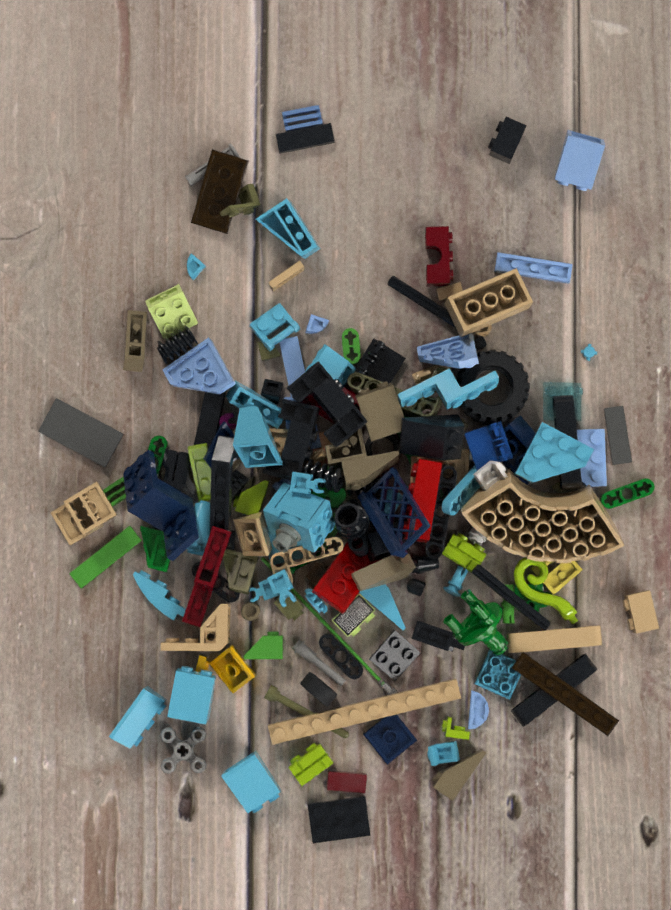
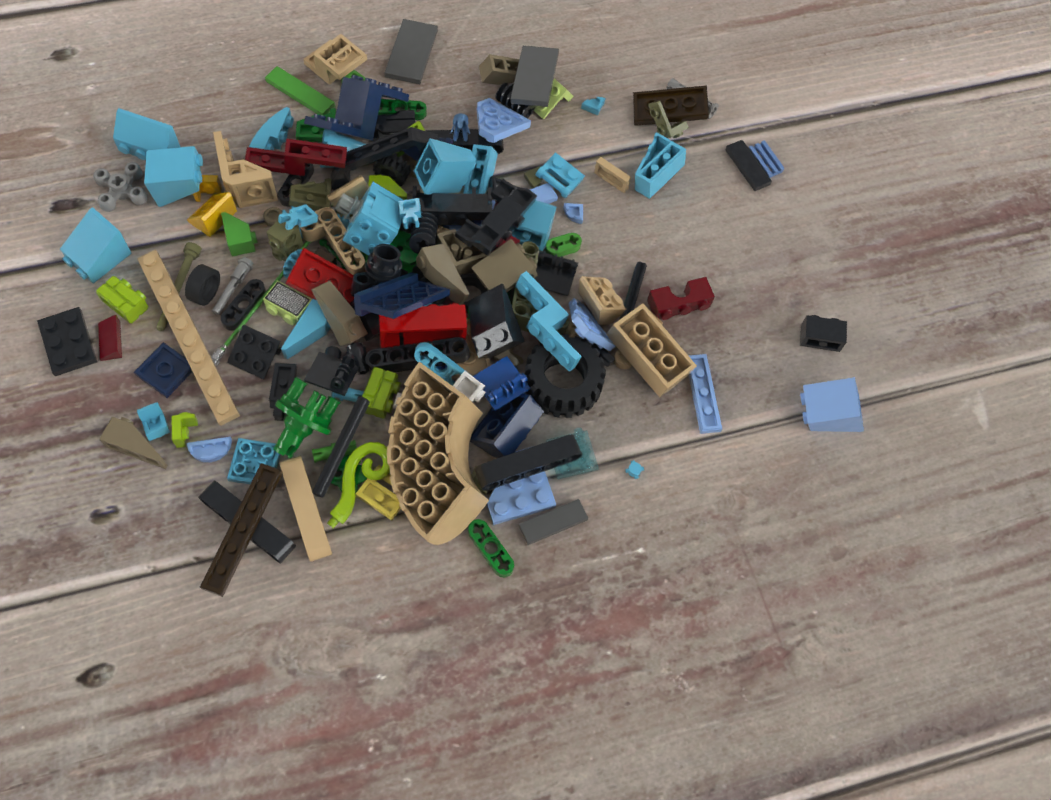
camera: 65 degrees right, 20 degrees down
medium azure plate [515,422,594,483] -> none
tan brick [623,590,659,634] -> none
none -> black hinge [304,352,359,396]
none -> flat silver piece [450,113,470,142]
none -> dark grey tile [511,45,559,107]
none -> tan slope [579,276,626,325]

